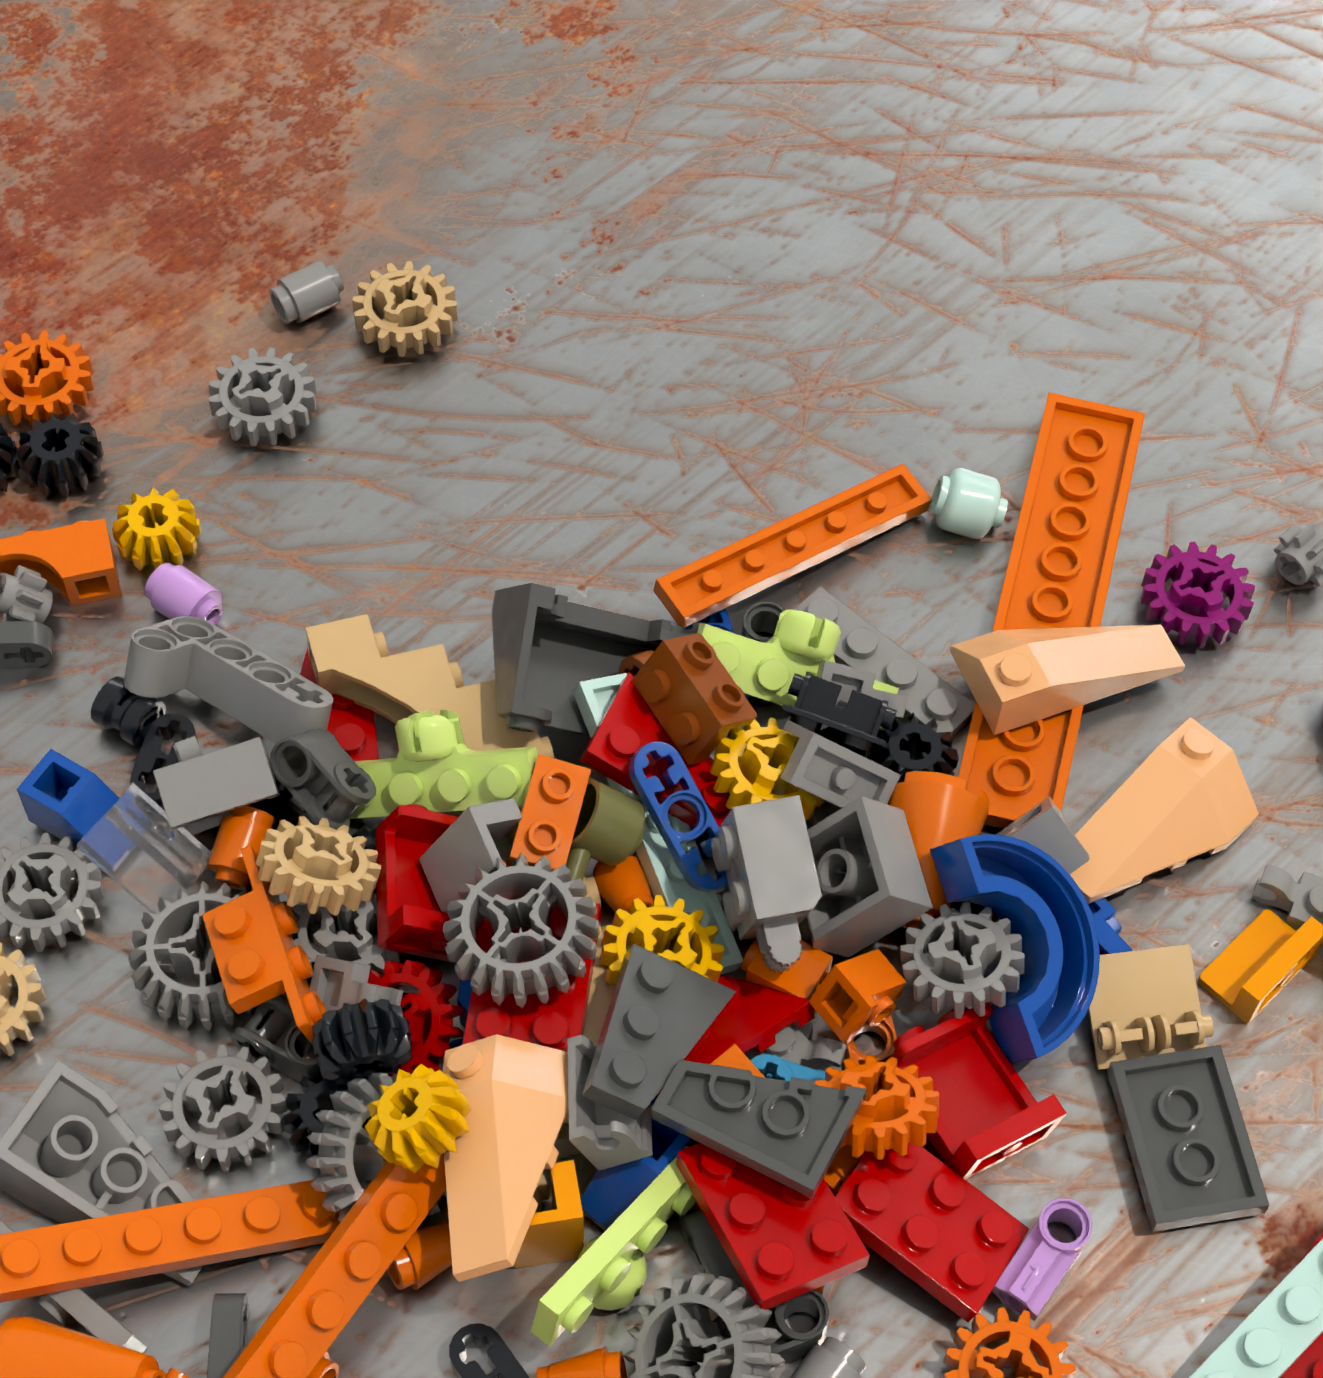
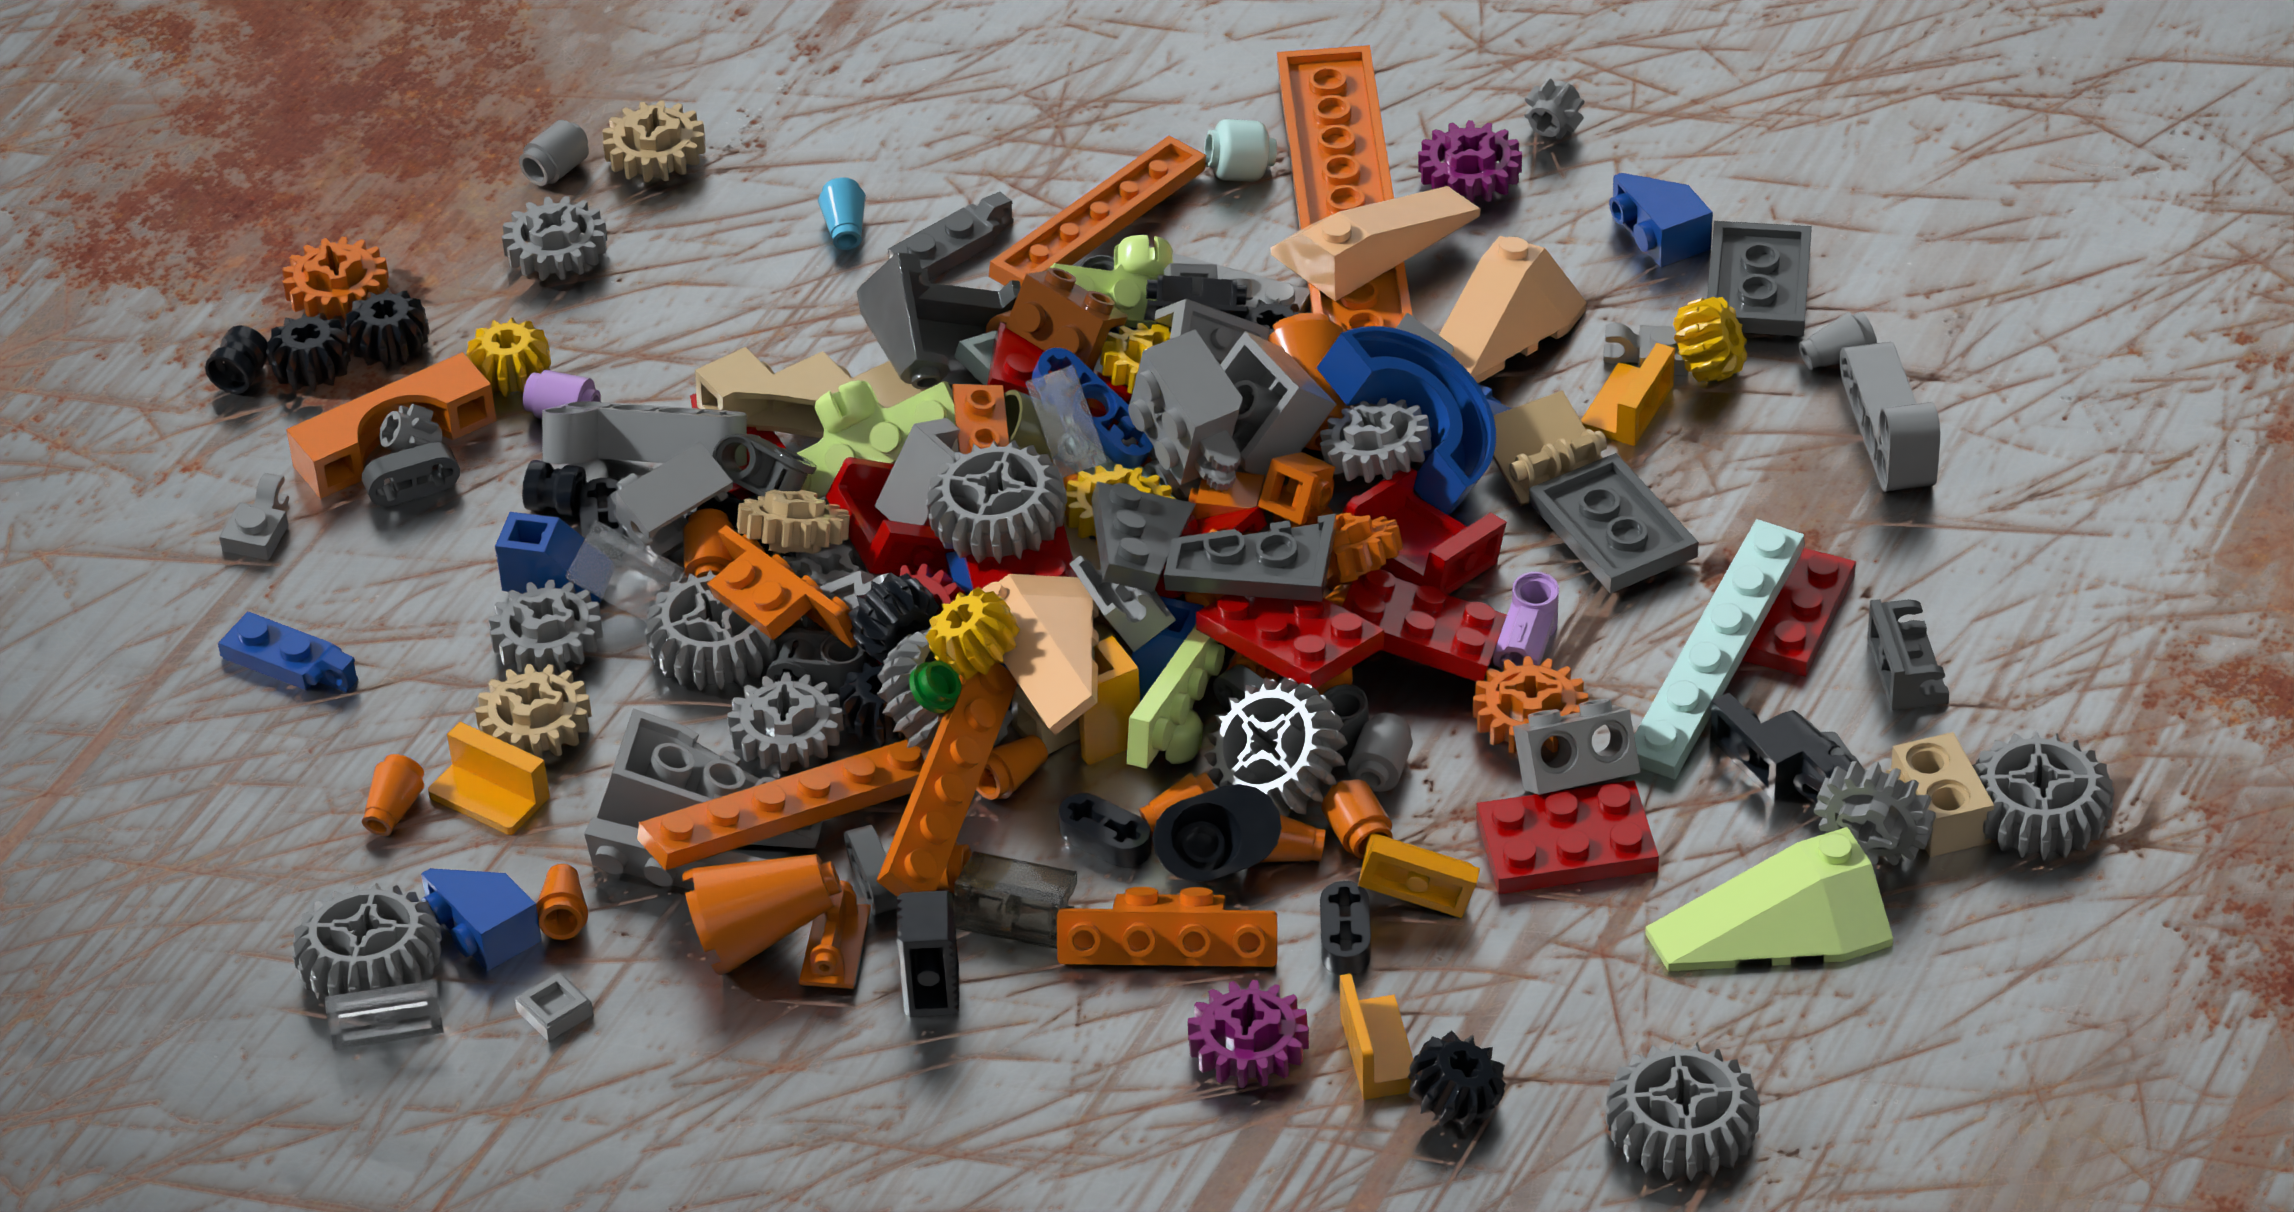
camera: 15 degrees left, 15 degrees down
none -> medium azure cone [818,177,866,250]
none -> dark grey hinge [888,192,1014,281]
none -> green plate [909,661,961,713]
none -> clear hinge [1026,365,1108,477]

